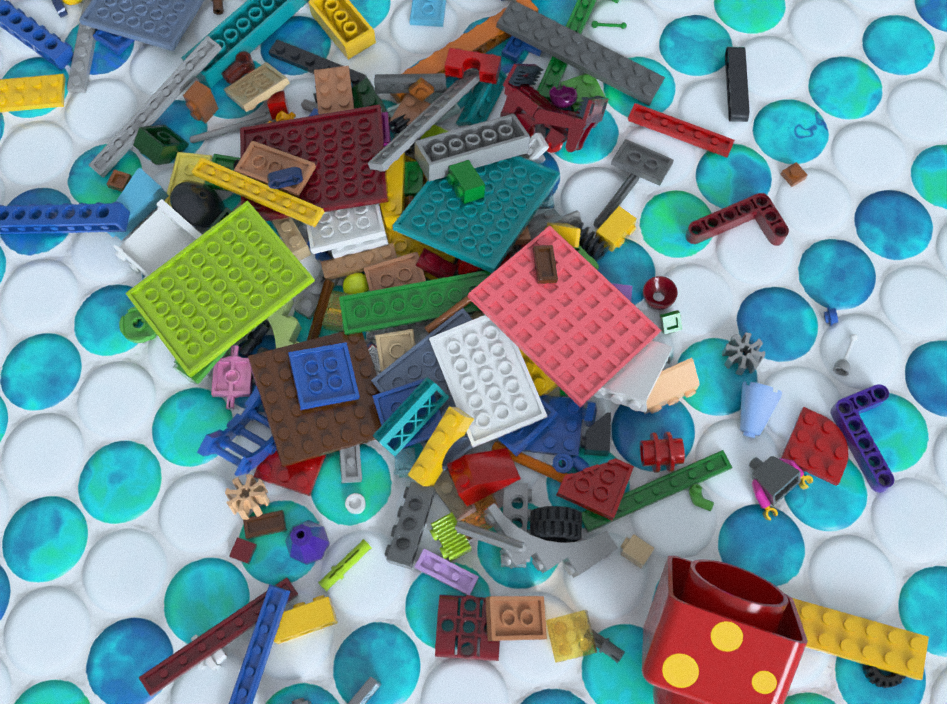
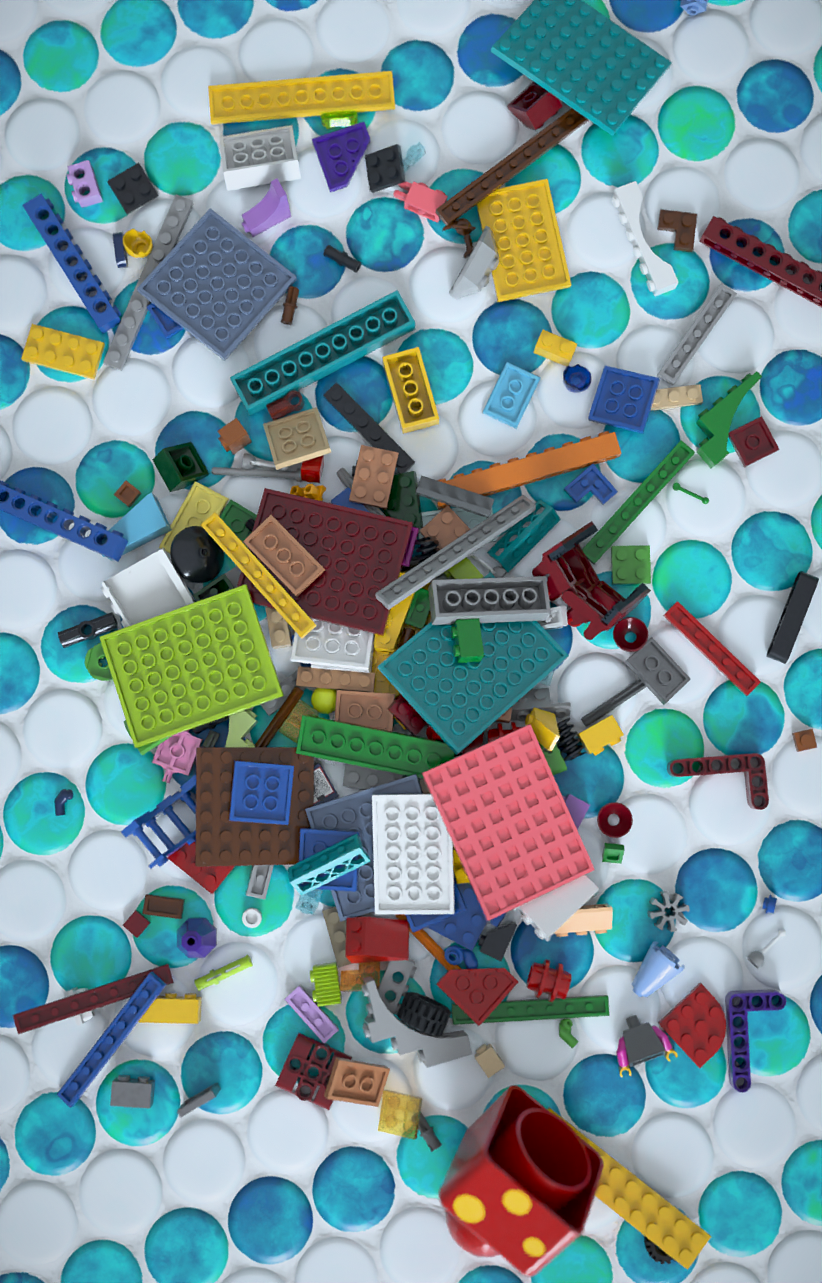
camera: 20 degrees right, 15 degrees up
light grey plate [89,36,222,178] -> none
light nougat gear [225,474,270,520] -> none
dark blue beam [267,167,303,189] -> none
tan tile [375,329,416,372] -> none
dark grey brick [384,482,435,570] -> none
yellow arch [408,406,474,486] -> none
dark orange plate [409,77,434,102] -> none
dark orange bar [424,295,472,333] -> none
red arch [445,48,501,84] -> none
light grey axle [455,521,527,555] -> none
dark grey plate [496,0,665,106] -> none
reddish brown tile [533,245,558,284] -> none
magenta hair [549,85,578,108] -> none
none -> dark blue arm [54,789,73,816]
none -> black piece [58,612,119,648]
none -> hinge [242,453,288,471]
none -> dark red piece [613,617,648,652]

